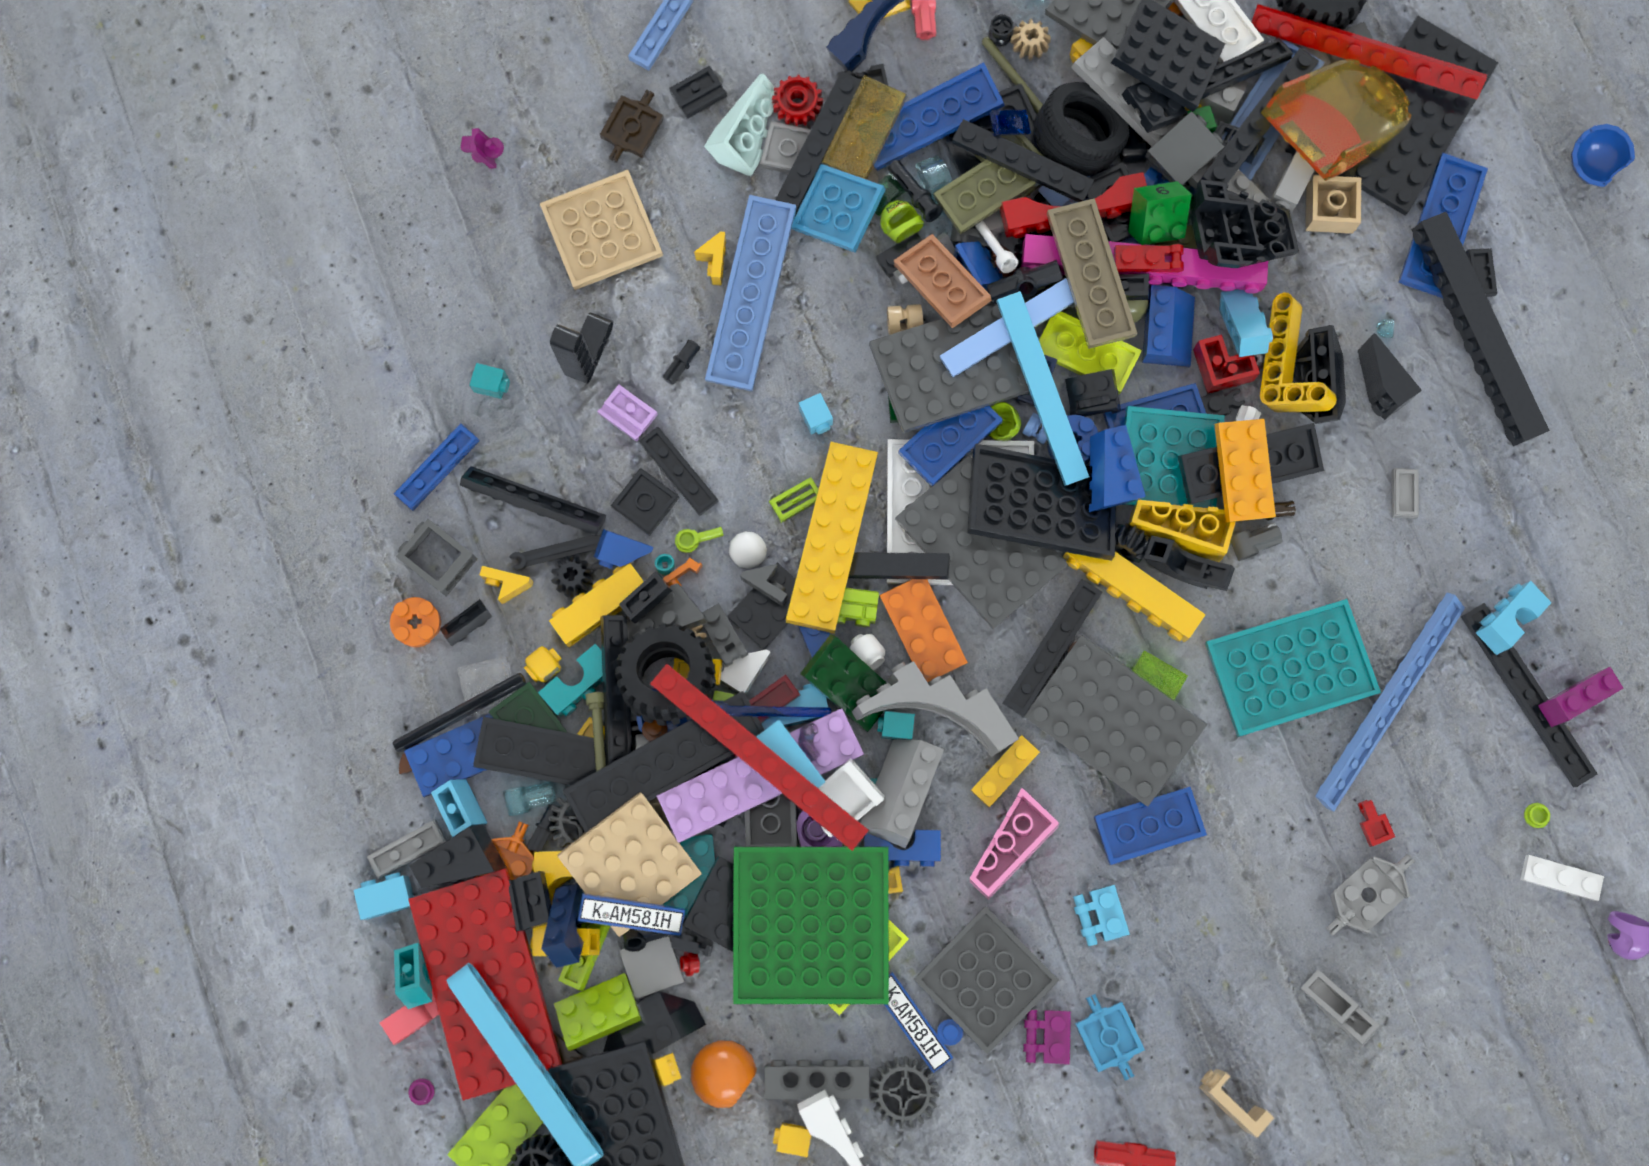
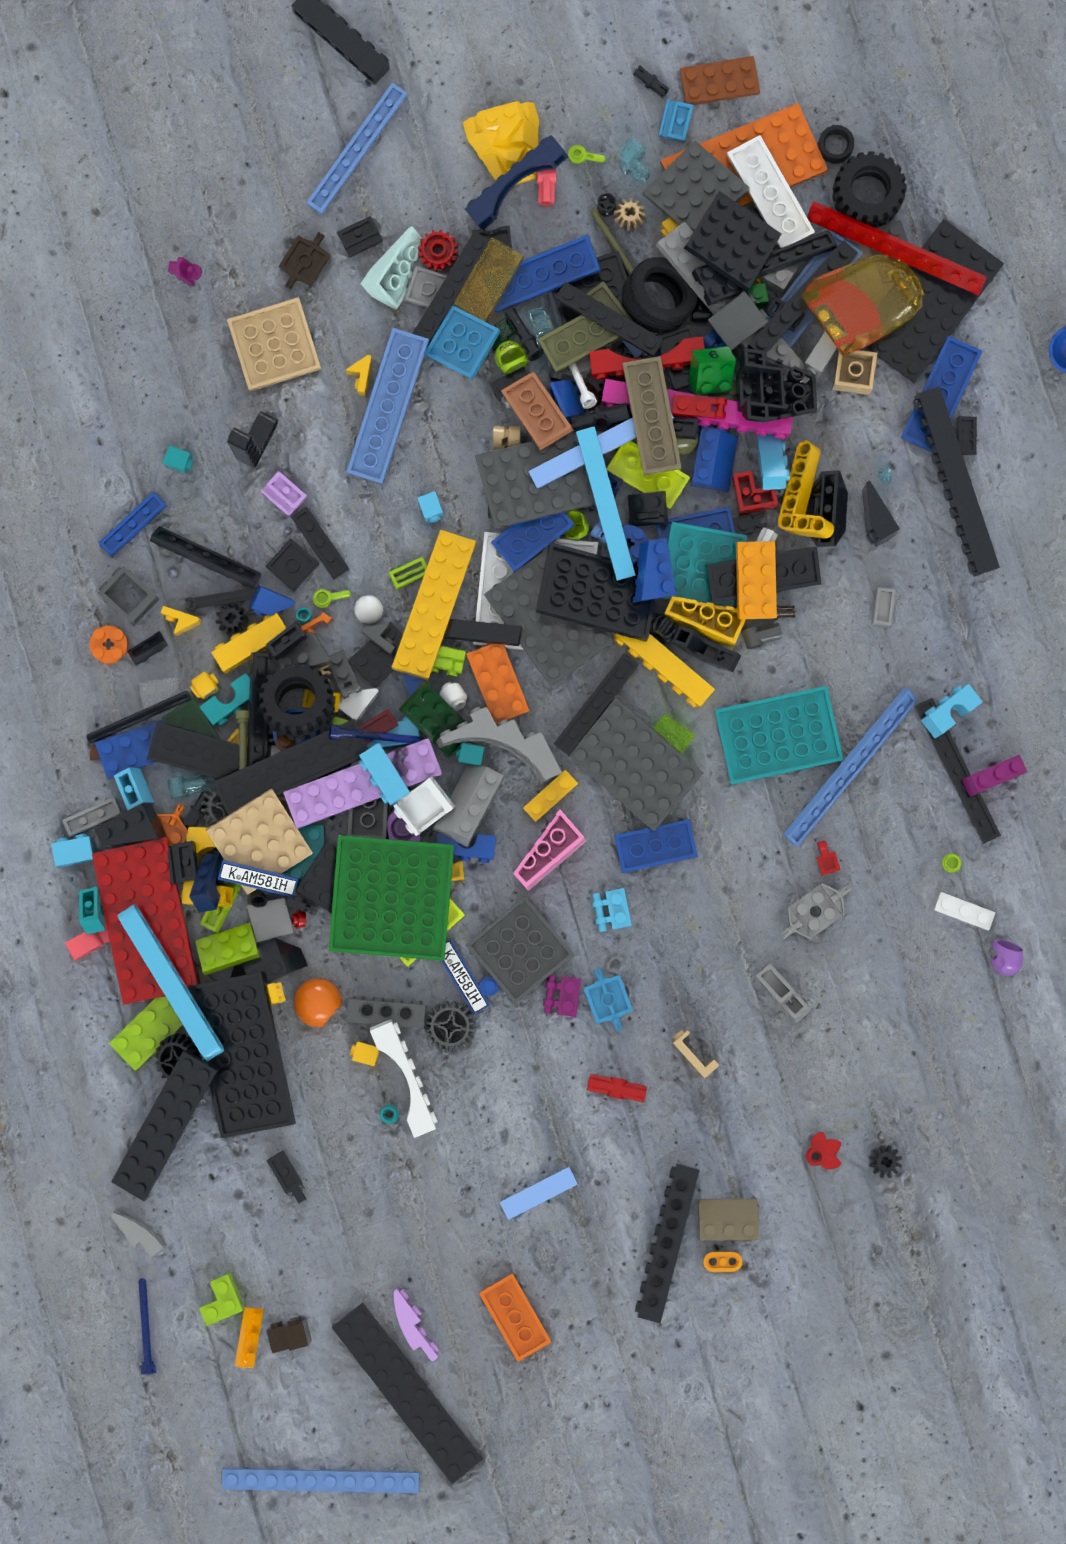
camera: 10 degrees right, 5 degrees up
magenta plate [408,1078,435,1105] -> none
red plate [650,664,869,851] -> none
black axle [663,339,701,385] -> none
clear blue slope [990,110,1031,136] -> none

